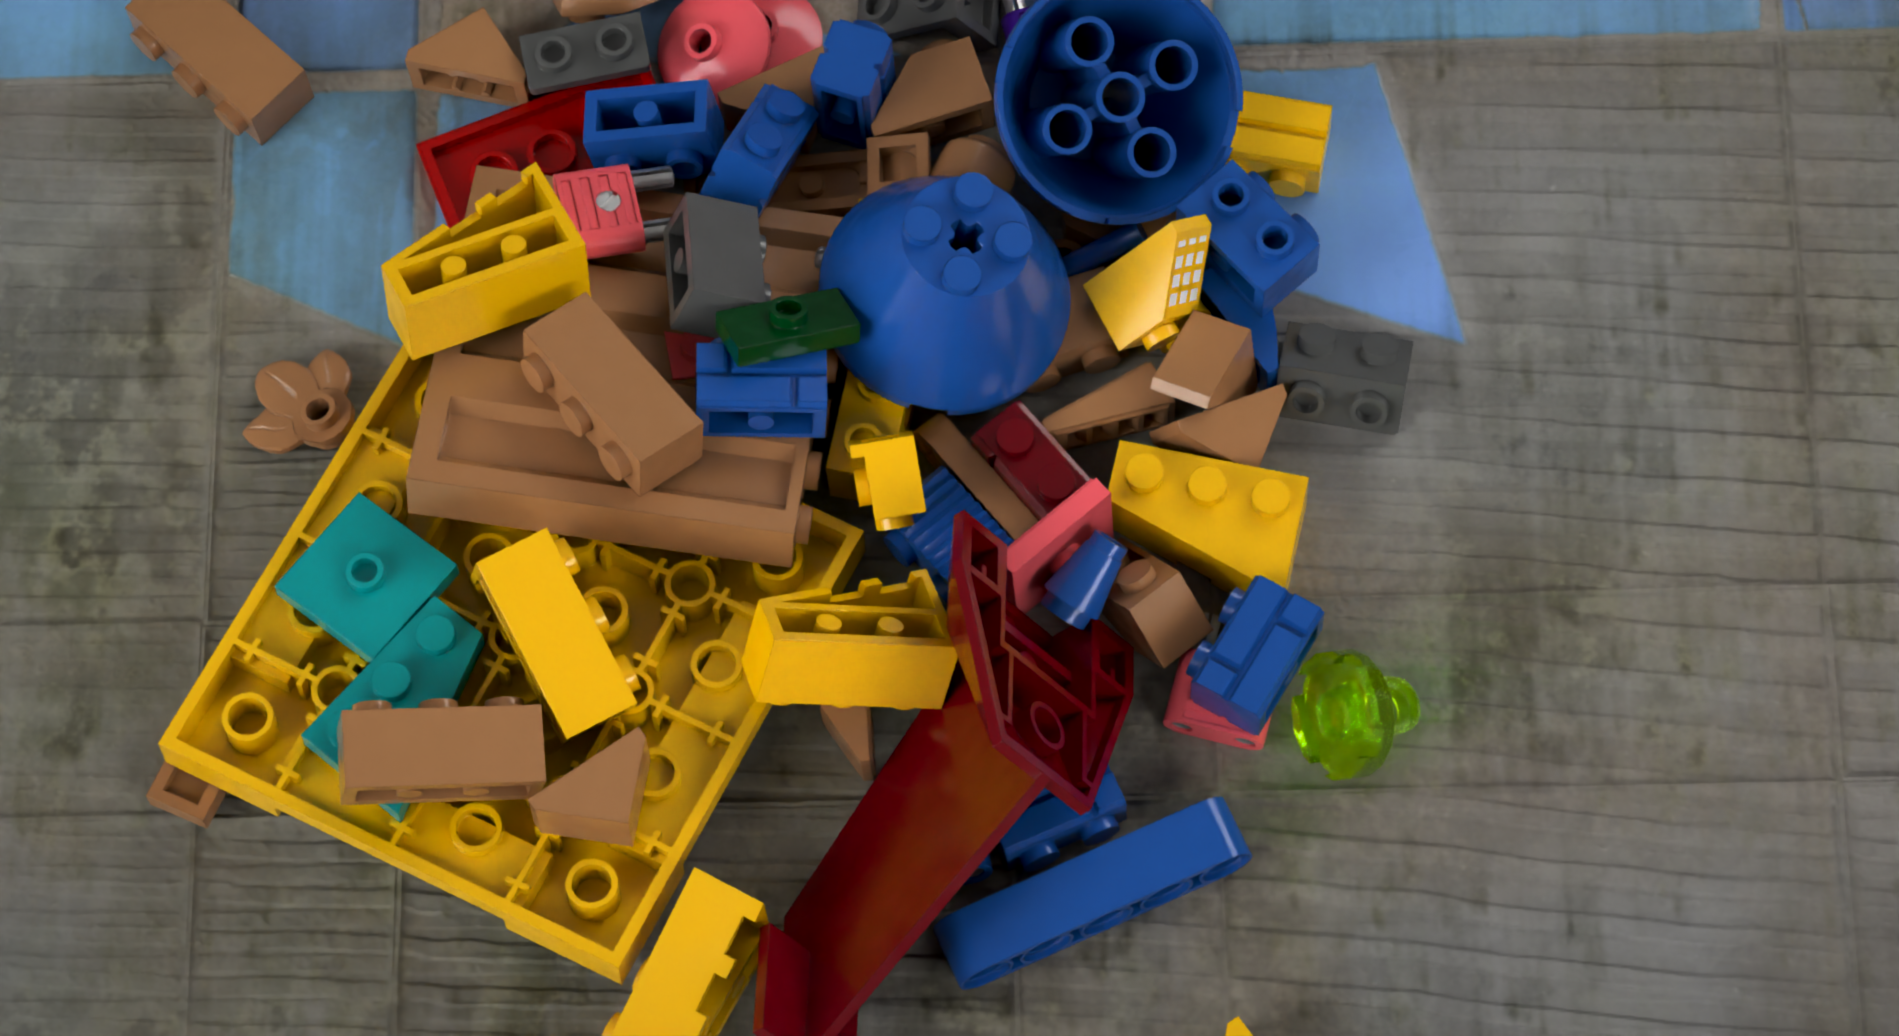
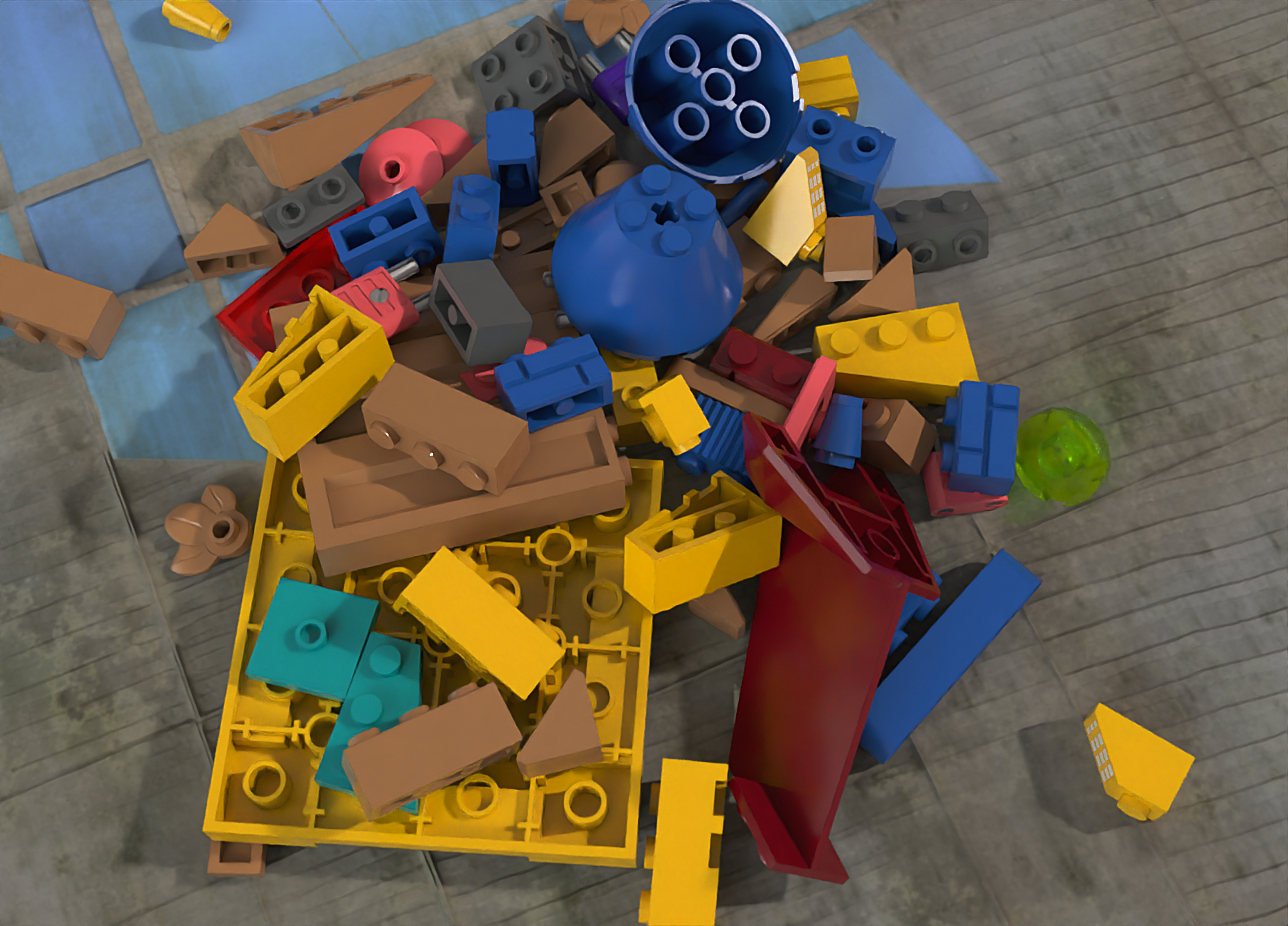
camera: 25 degrees left, 0 degrees up
dark green plate [715,288,861,367] -> none

